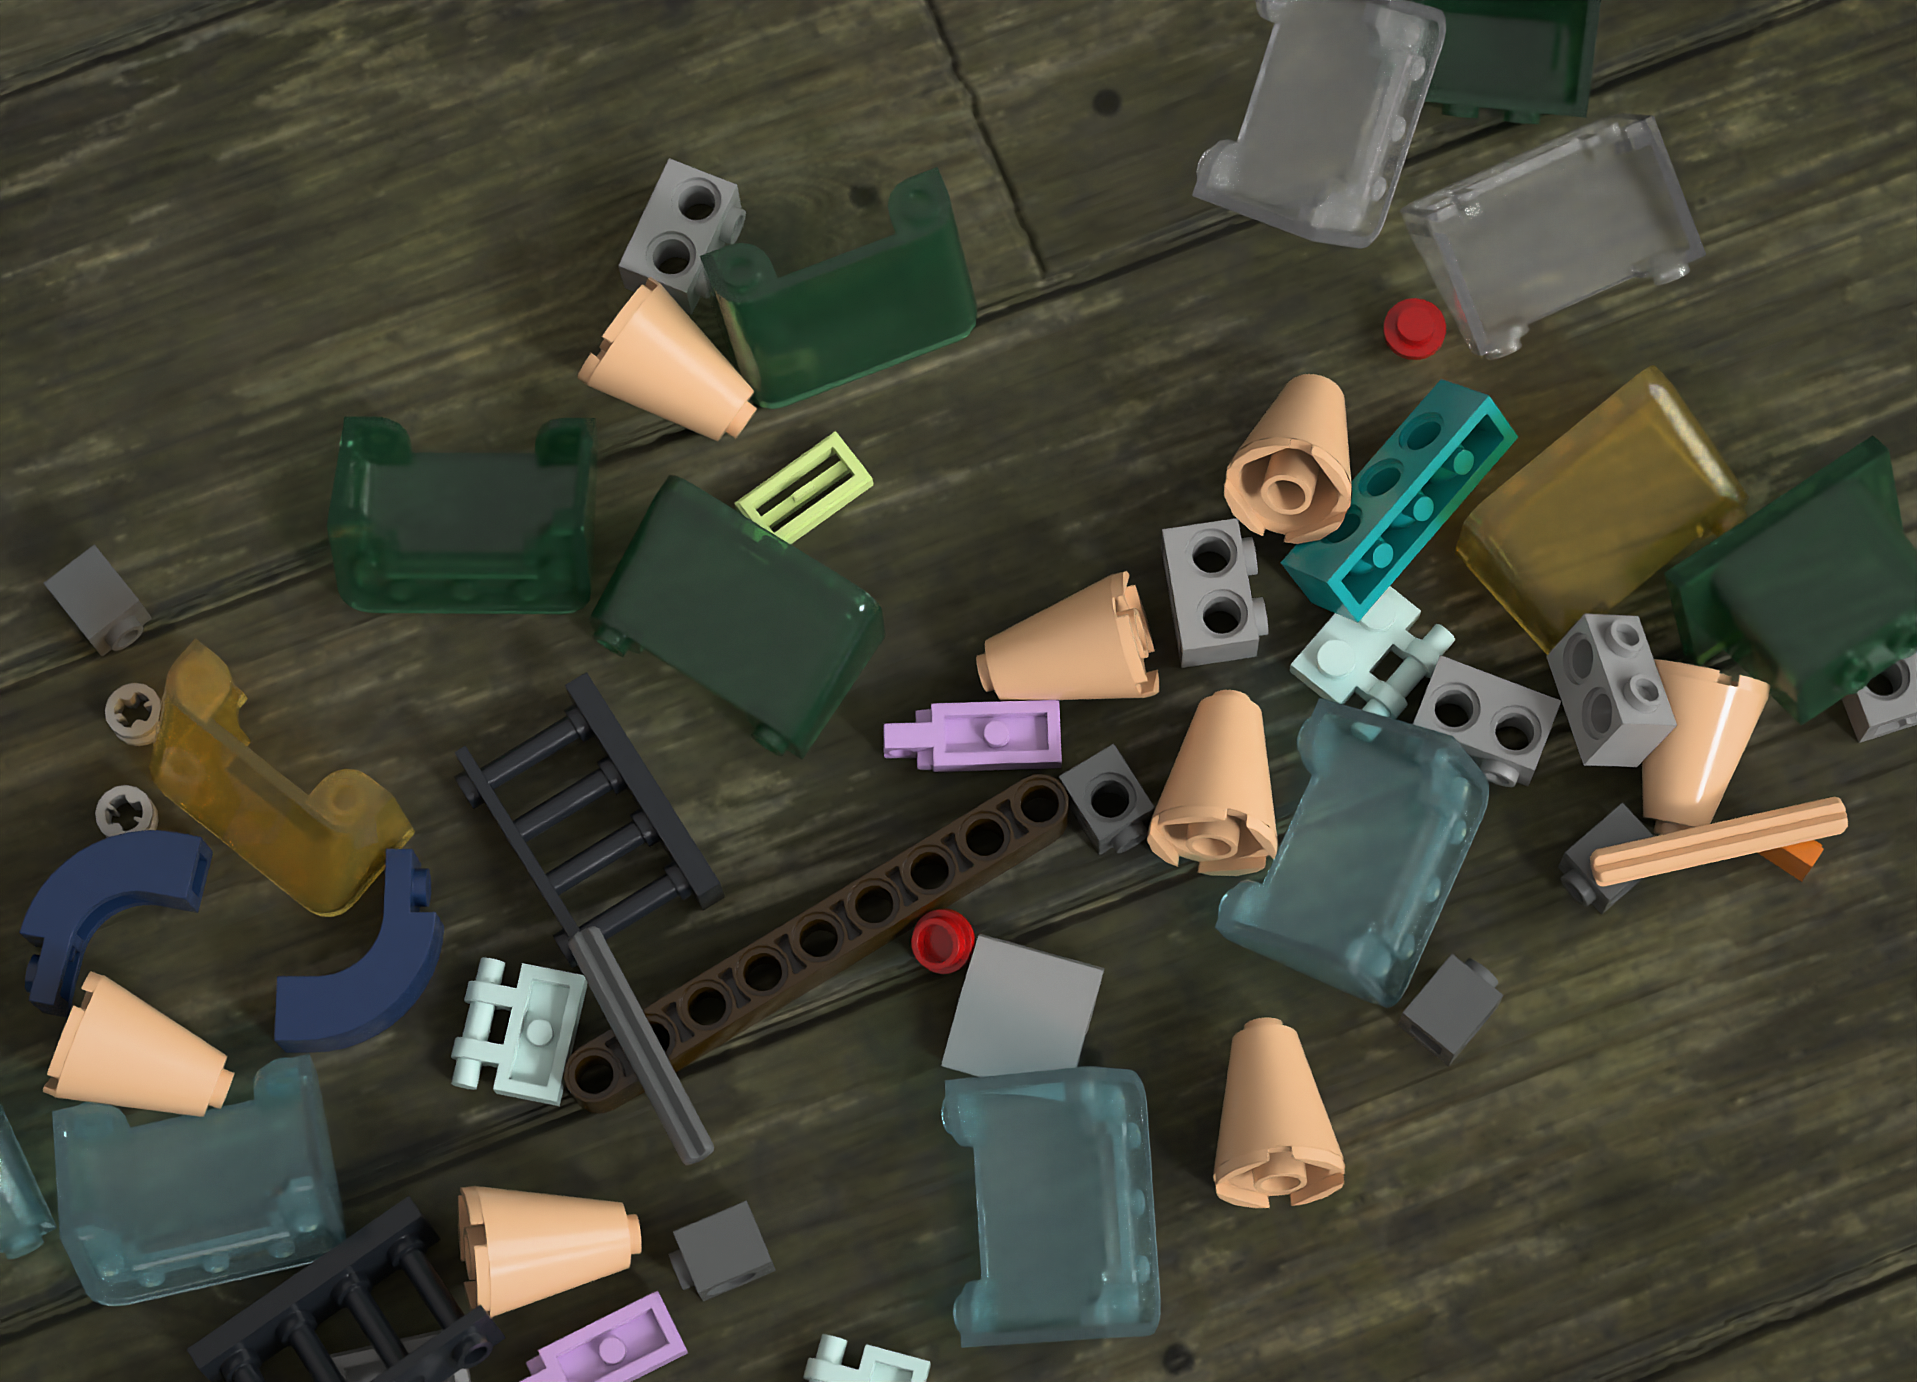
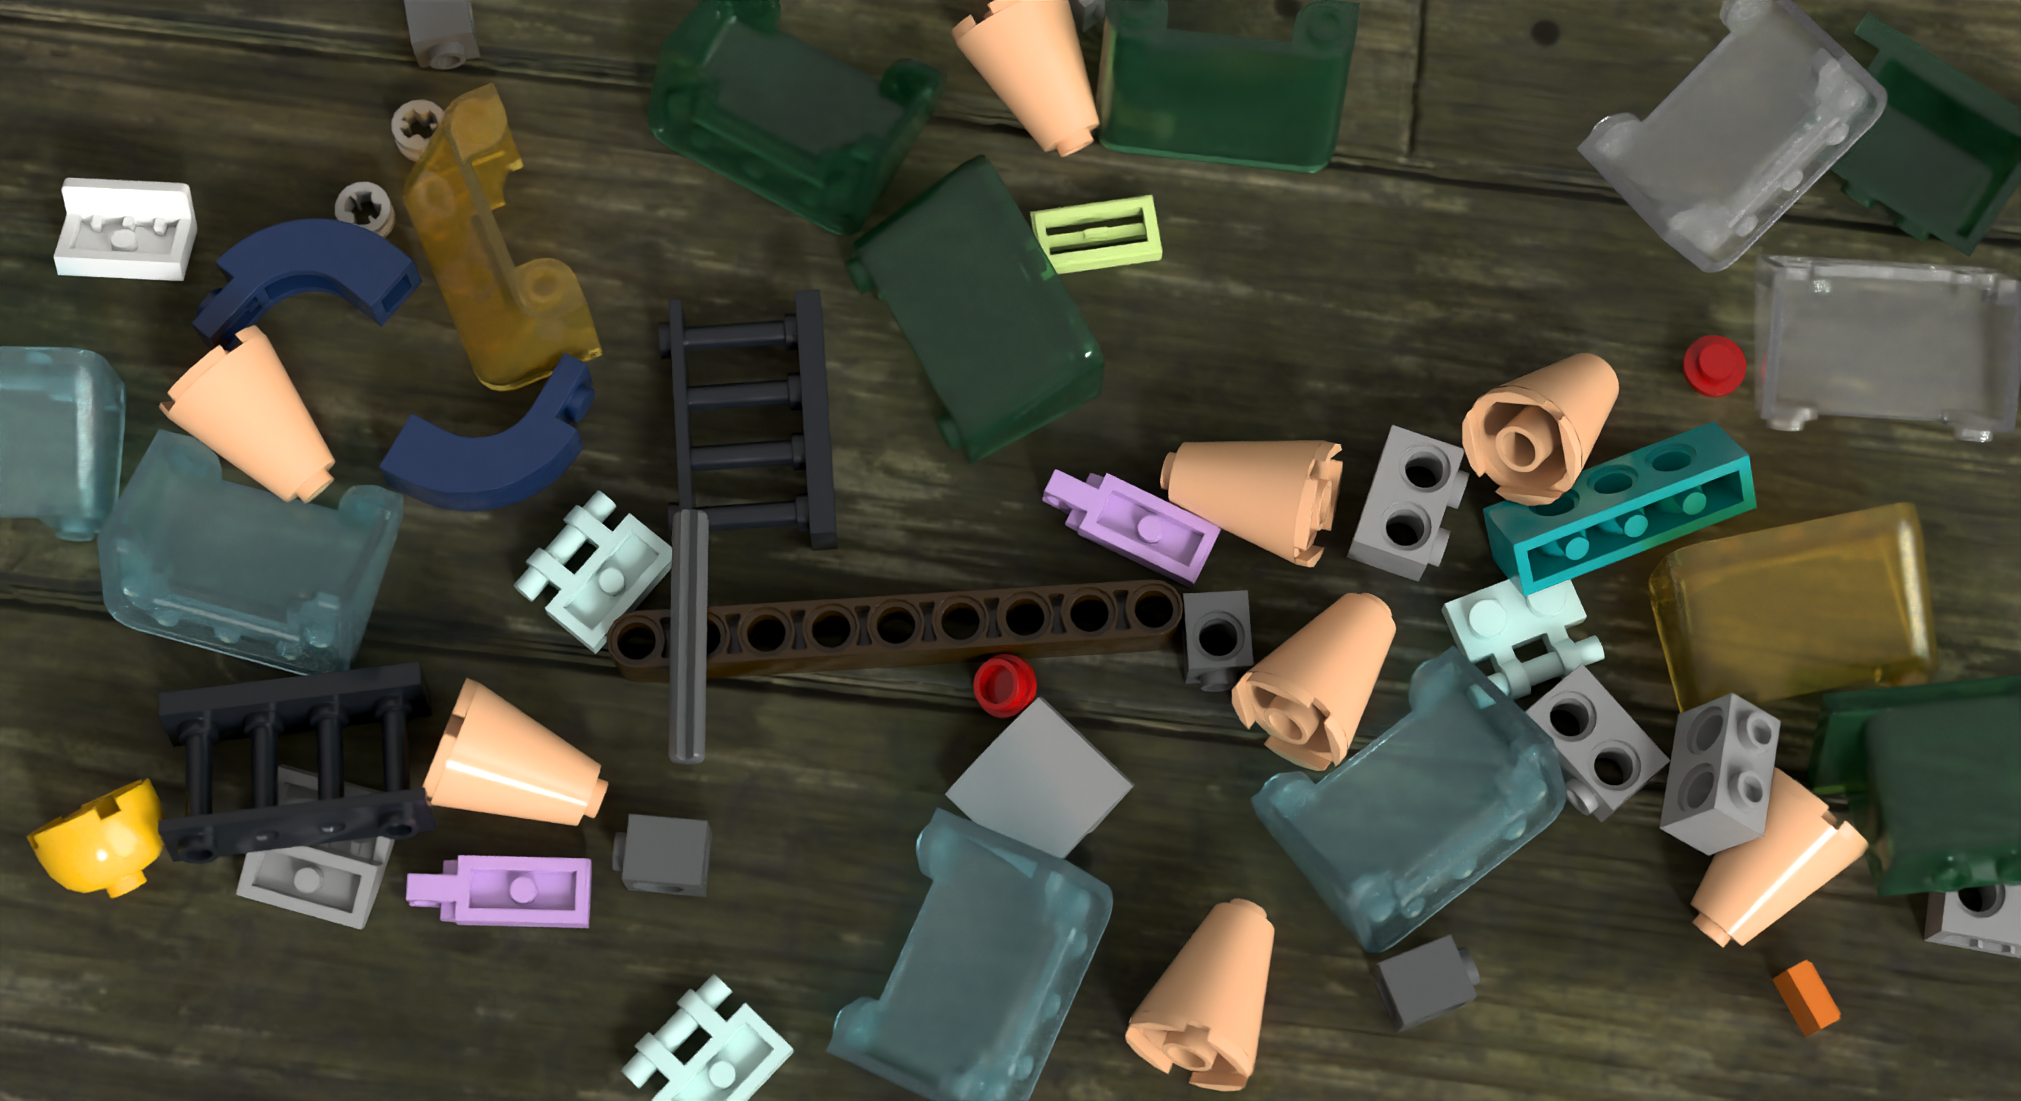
camera: 20 degrees right, 0 degrees up
dark grey brick [1558,803,1654,914] -> none
light nougat axle [1590,796,1848,887] -> none

